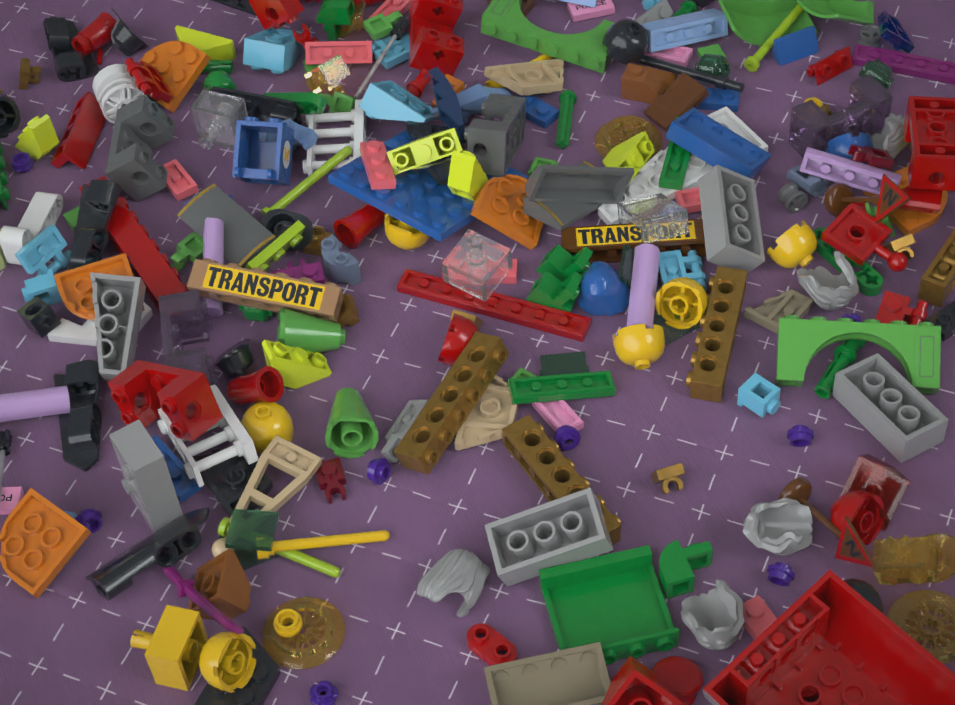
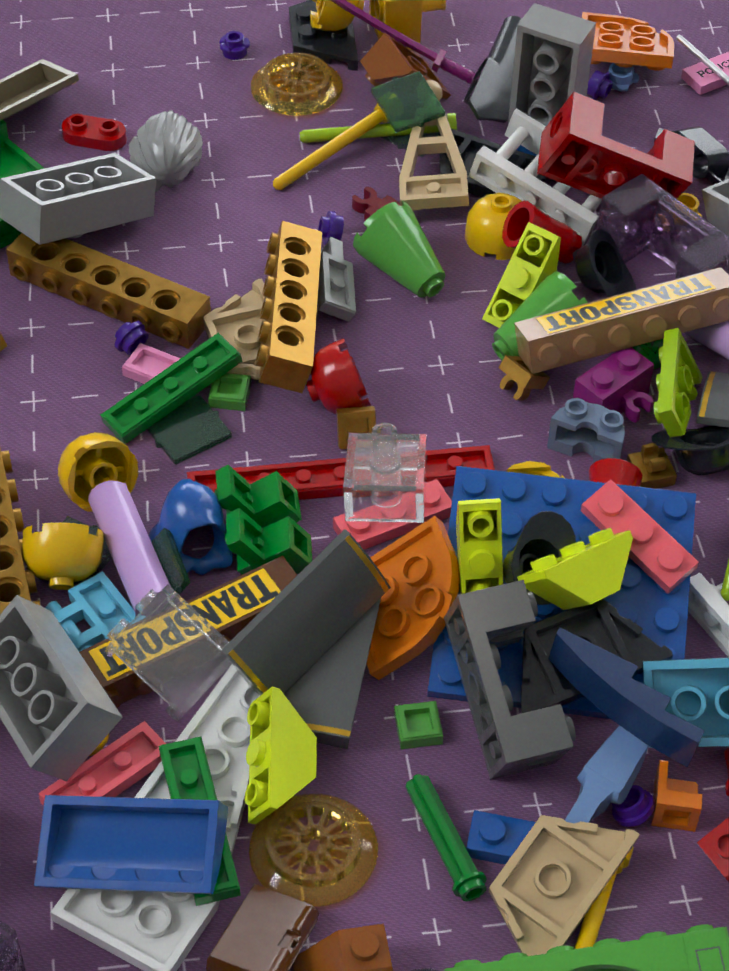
camera: 145 degrees right, 0 degrees up
yellow plate [273,609,303,637] -> none

